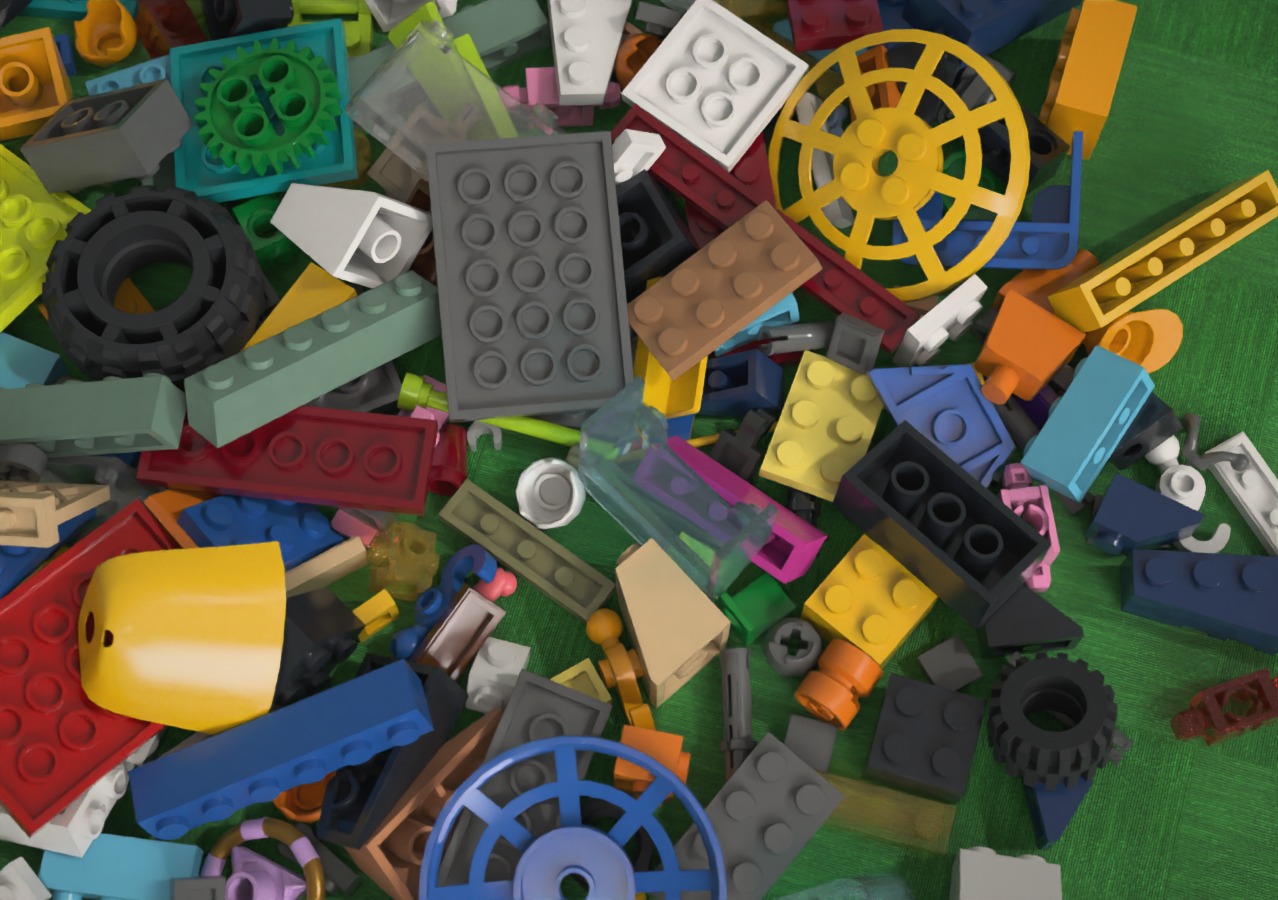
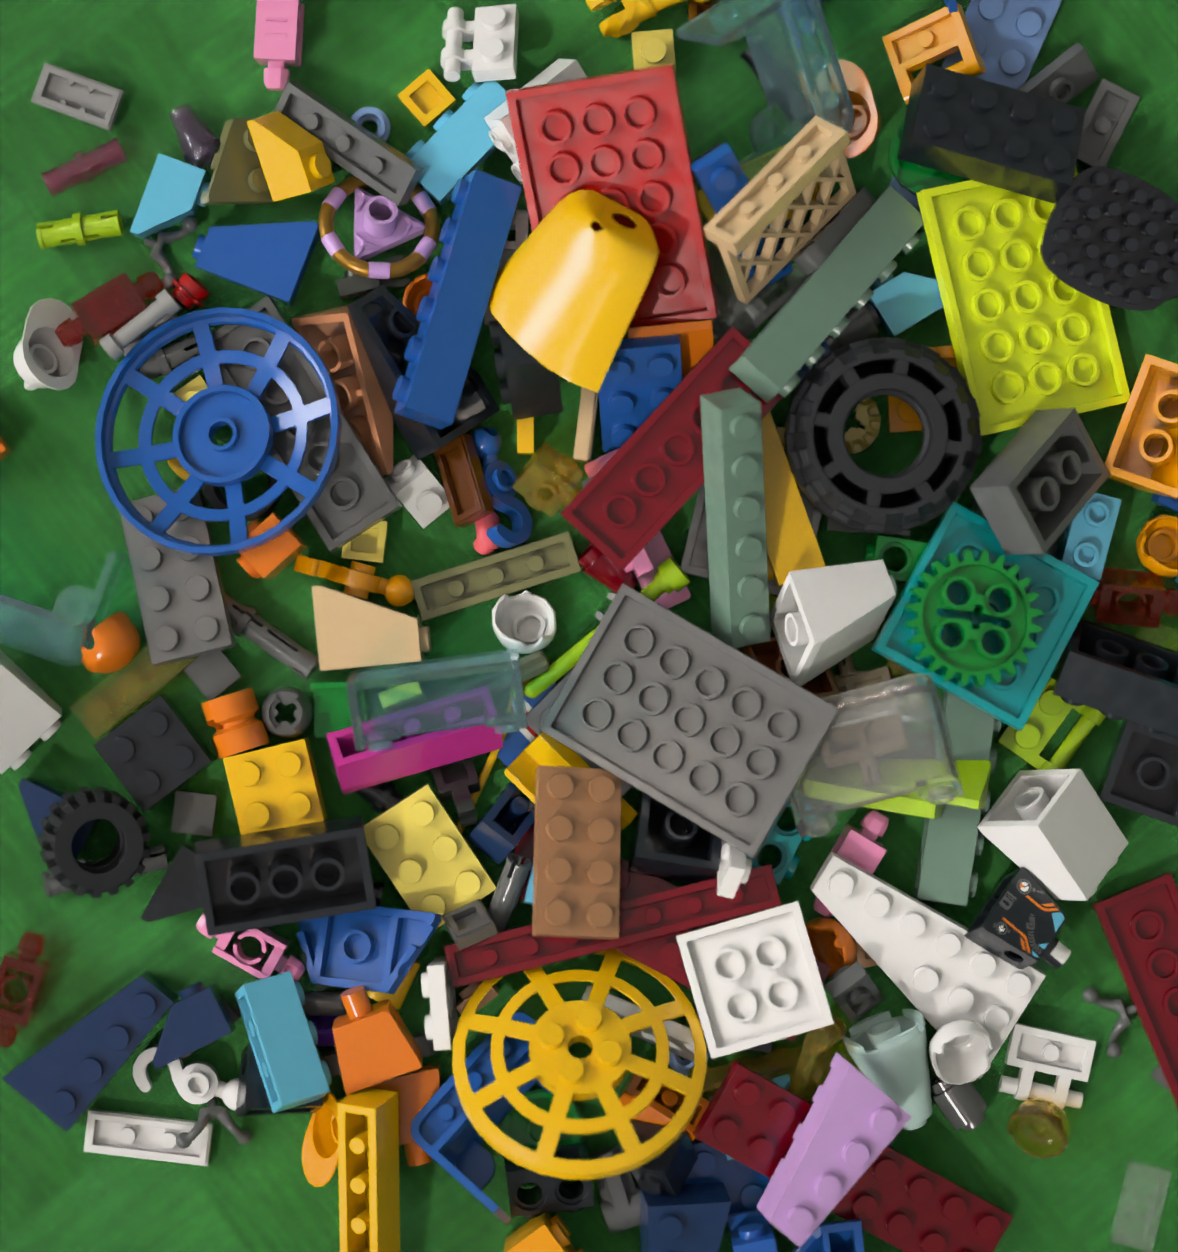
camera: 130 degrees right, 20 degrees up
none -> orange hair [81,612,140,674]

